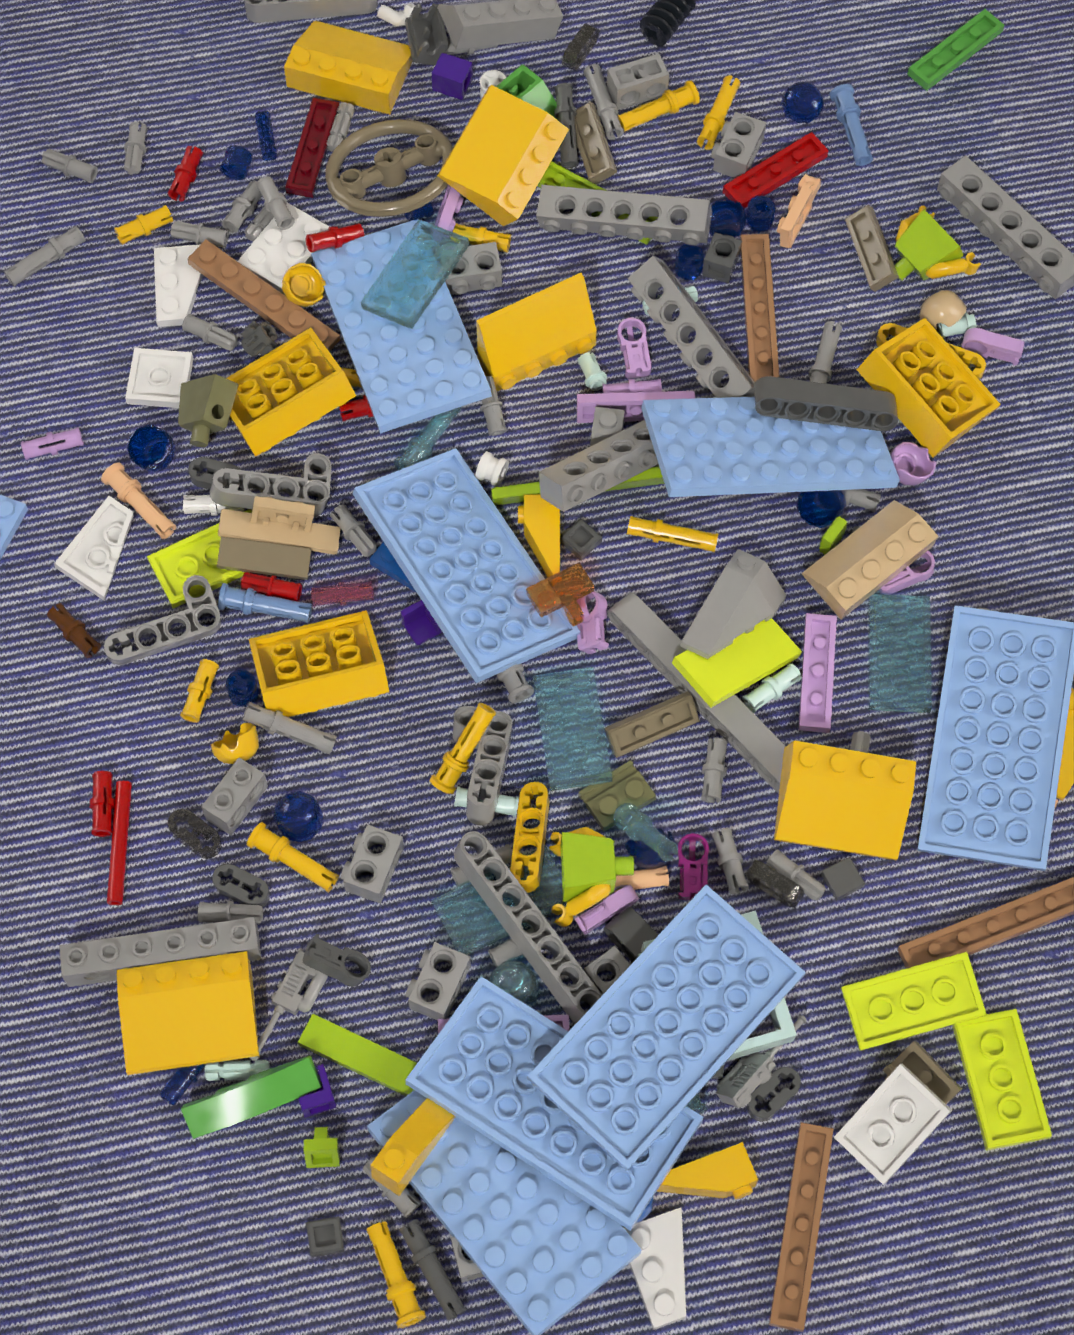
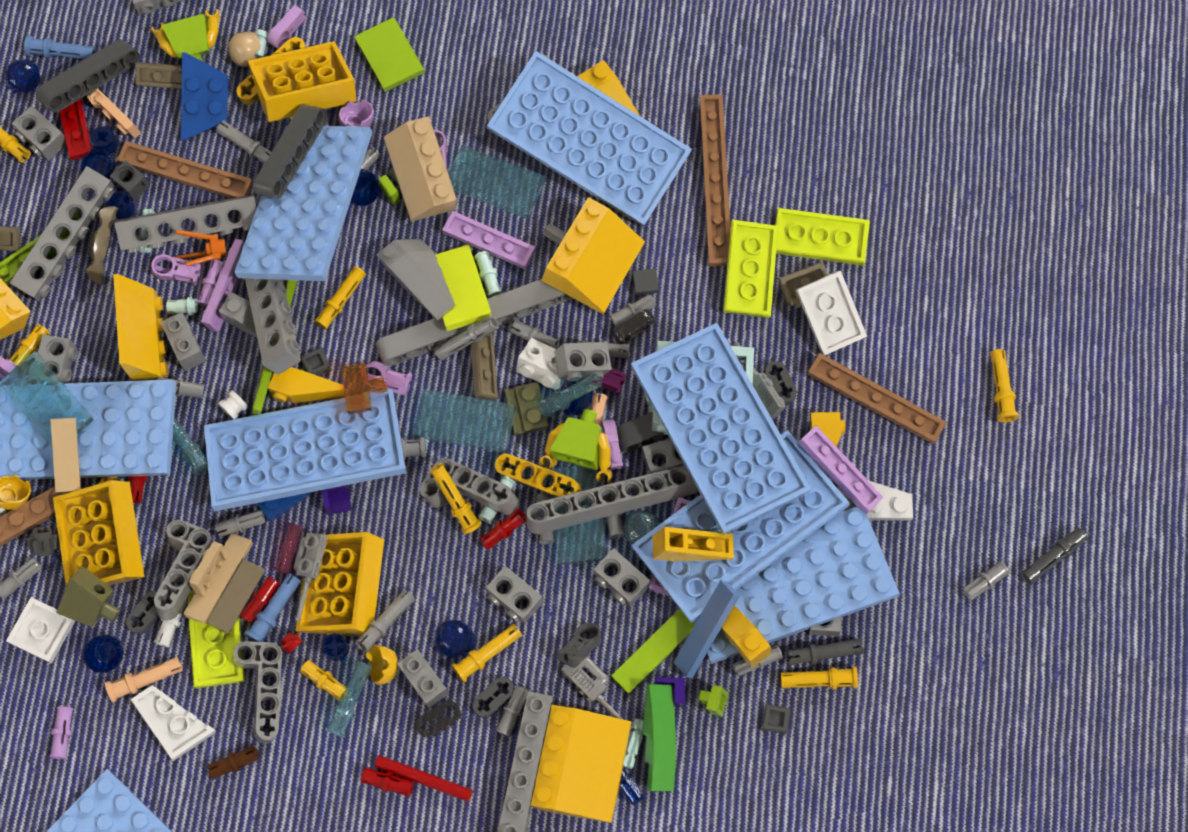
camera: 65 degrees left, 5 degrees up
none -> dark grey beam [36,39,140,112]
none -> tan tile [50,417,81,492]
none -> dark tan piece [86,206,119,285]
none -> light grey brick [161,312,206,371]
none -> orange plant [173,230,226,266]
none -> blue wing [181,52,228,141]
none -> red plate [280,632,302,655]
none -> light grey piece [293,533,328,622]
none -> clear light blue pin [324,661,372,738]
none -> lime tile [354,17,425,92]
none -> light grey pin [435,315,499,360]
none -> red pin [480,509,527,550]
none -> white brick [516,338,573,391]
none -> light grey brick [554,342,612,381]
none -> yellow slope [652,527,734,562]
none -> medium blue tile [674,580,740,678]
none -> lavender plate [798,426,883,514]

